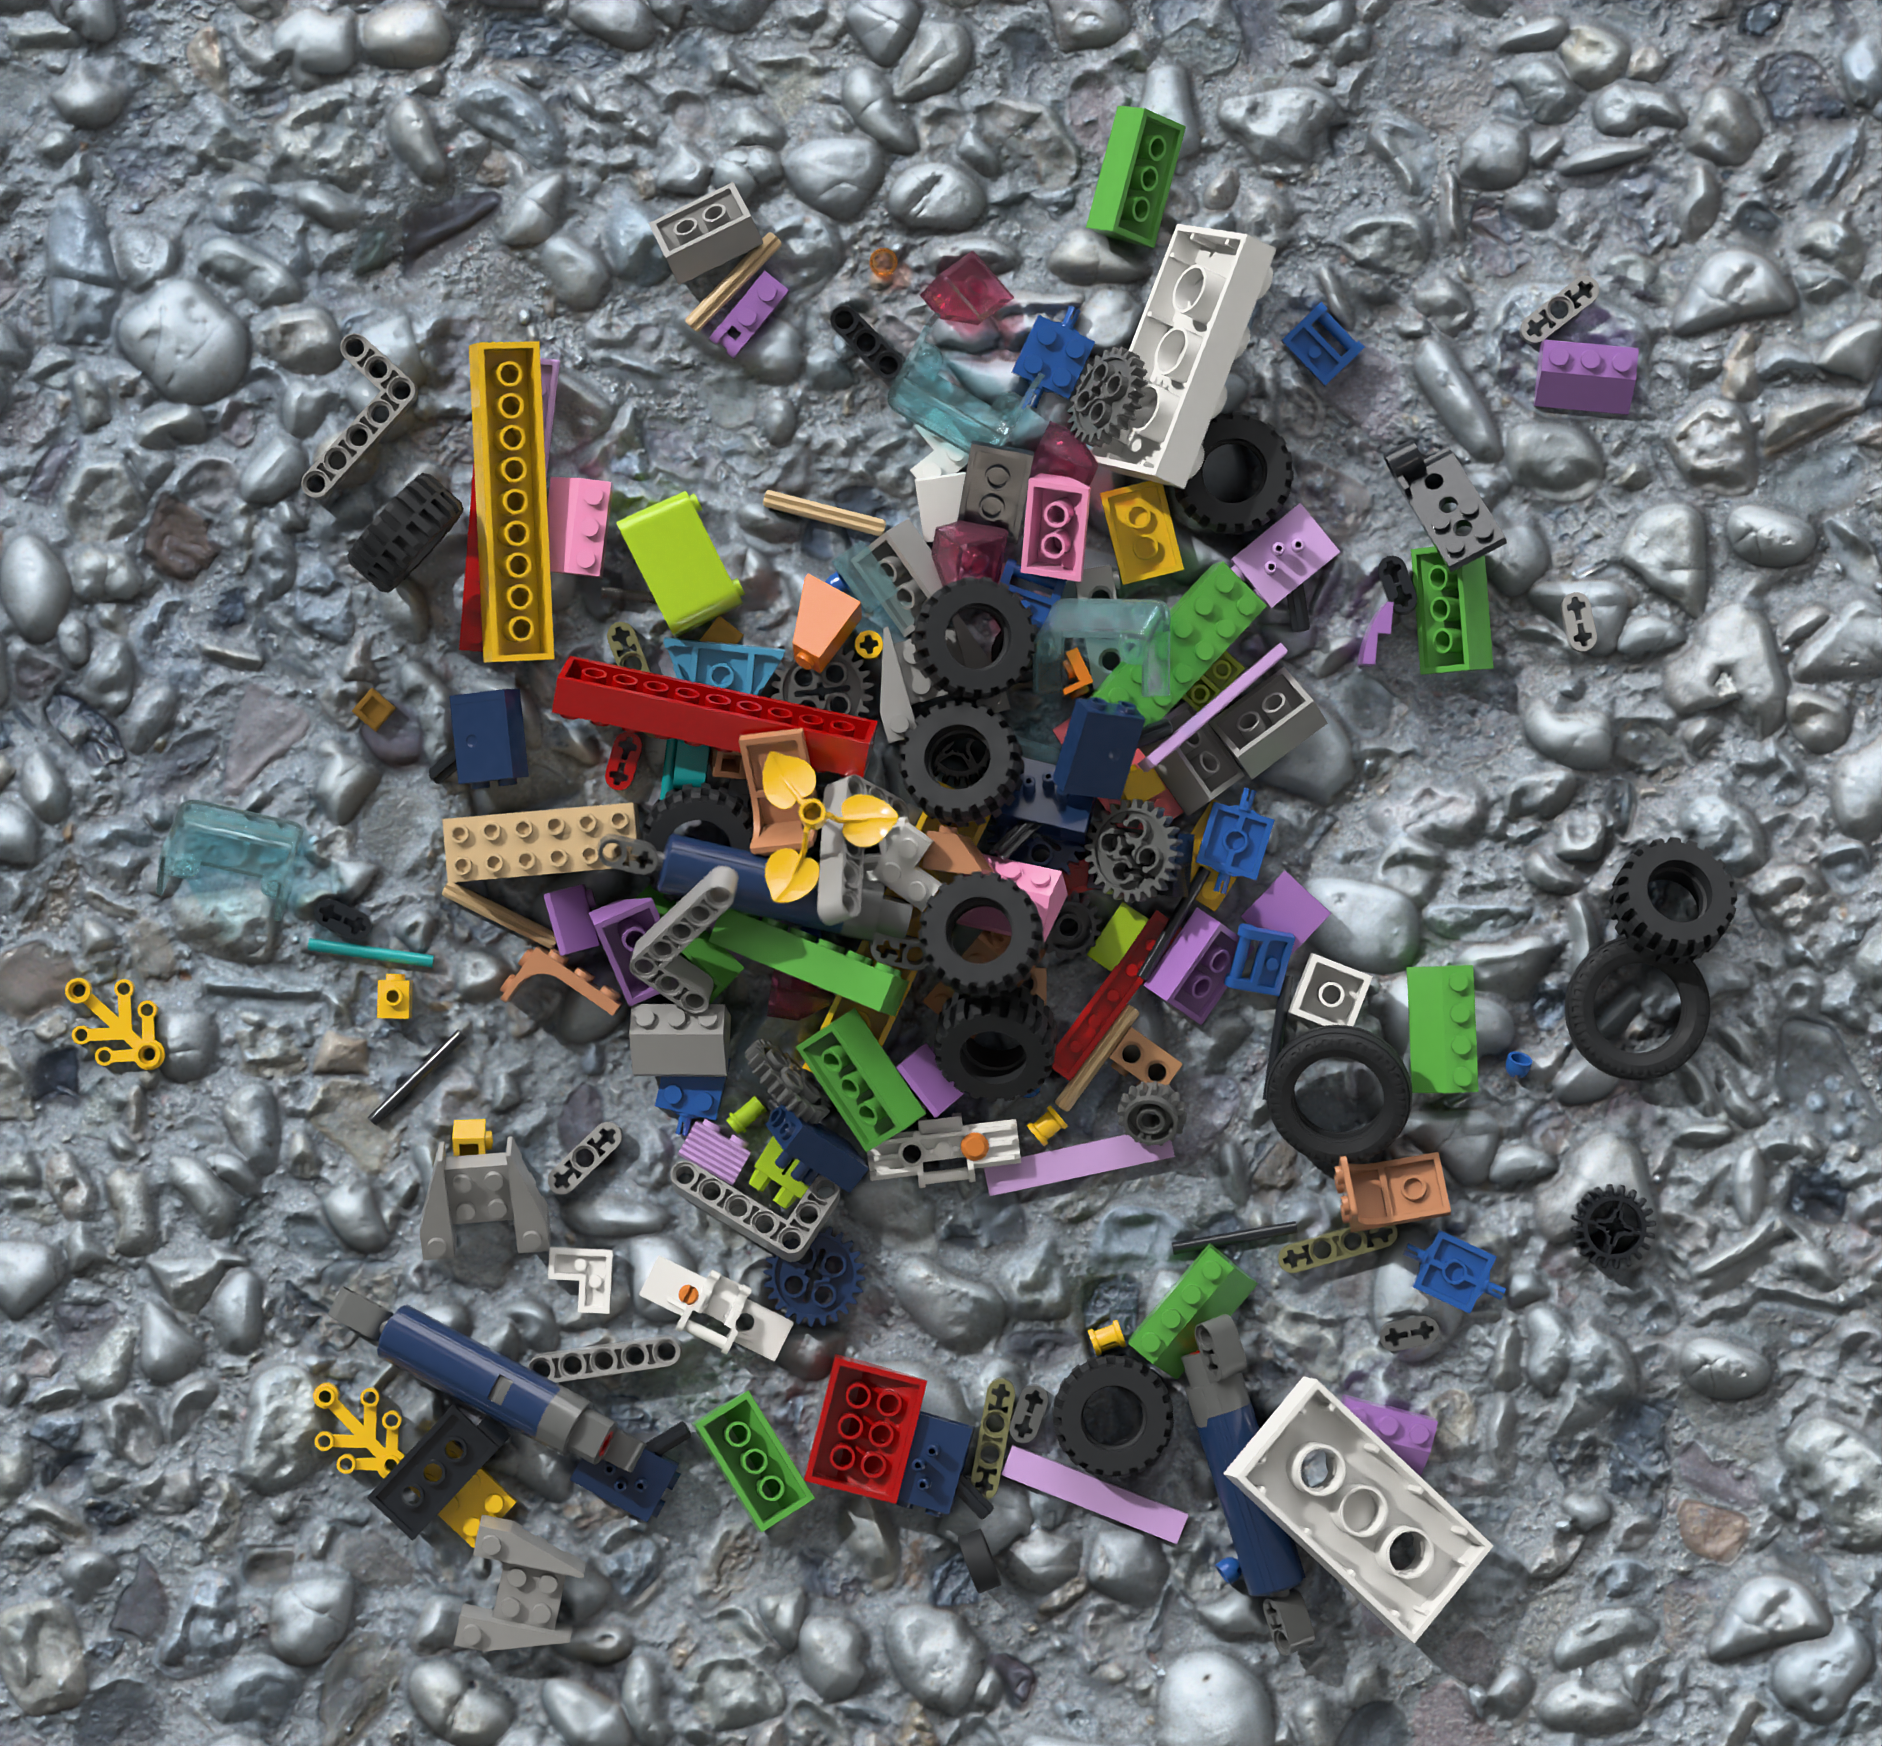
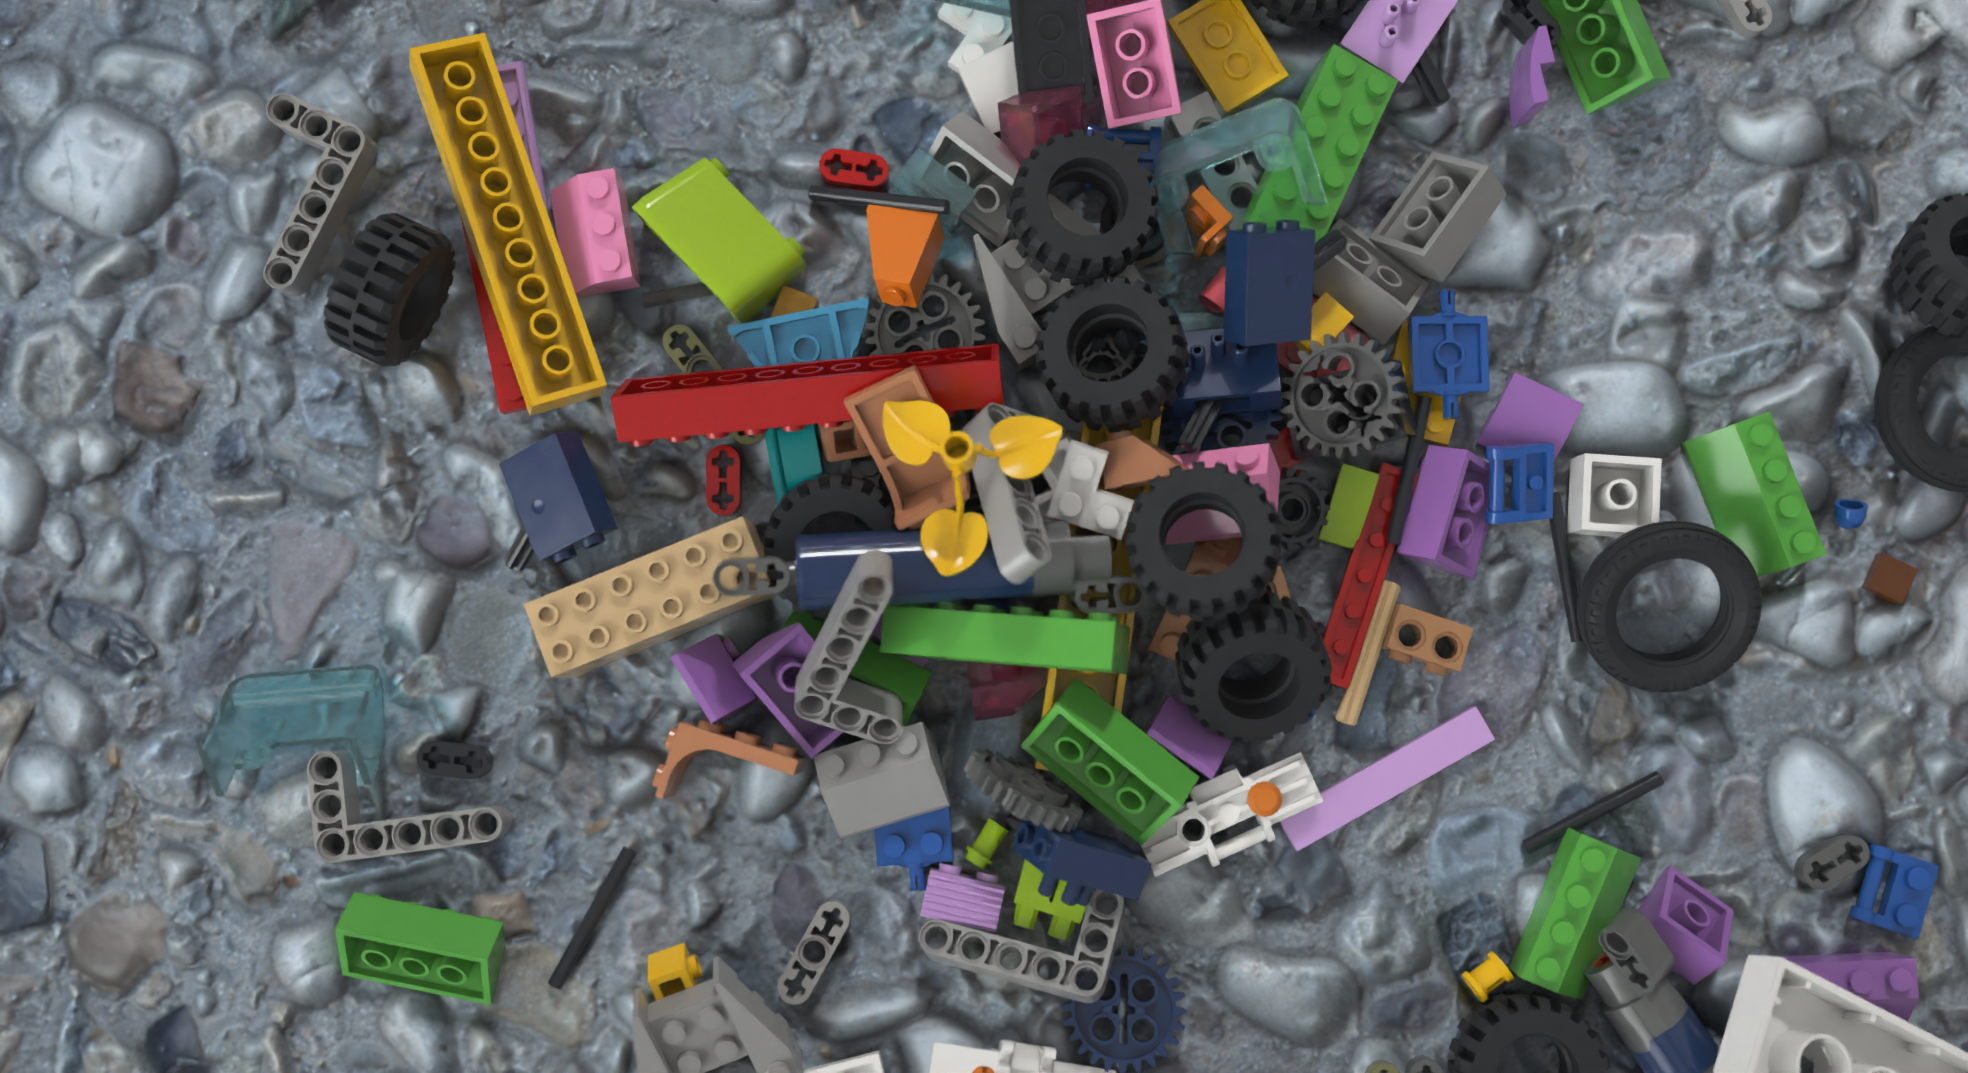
camera: 10 degrees left, 5 degrees down
yellow plant [65,978,165,1070] -> none
teal bar [307,938,435,968] -> none
pearl gold tile [352,687,397,732] -> none
yellow brick [377,974,413,1019] -> none
tan axle [442,882,557,949] -> none
tan axle [763,490,886,537] -> none
yellow bush [855,630,883,660] -> none
yellow bush [1026,1105,1068,1147] -> none
dark grey gear [1117,1081,1187,1146] -> none
lavender tile [1138,643,1288,772] -> none
lime slope [1182,650,1246,712] -> none
olive beam [1277,1225,1398,1273] -> none
nougat bracket [1334,1152,1451,1233] -> none
blue plate [1403,1229,1506,1314] -> none
none -> light grey beam [307,750,513,863]
none -> bright green slope [335,892,505,1005]
none -> black bar [808,185,950,215]
none -> red beam [819,149,890,191]
none -> medium lavender slope [1638,865,1734,985]
none -> blue plate [1848,843,1939,940]
none -> reddish brown tile [1861,553,1918,604]

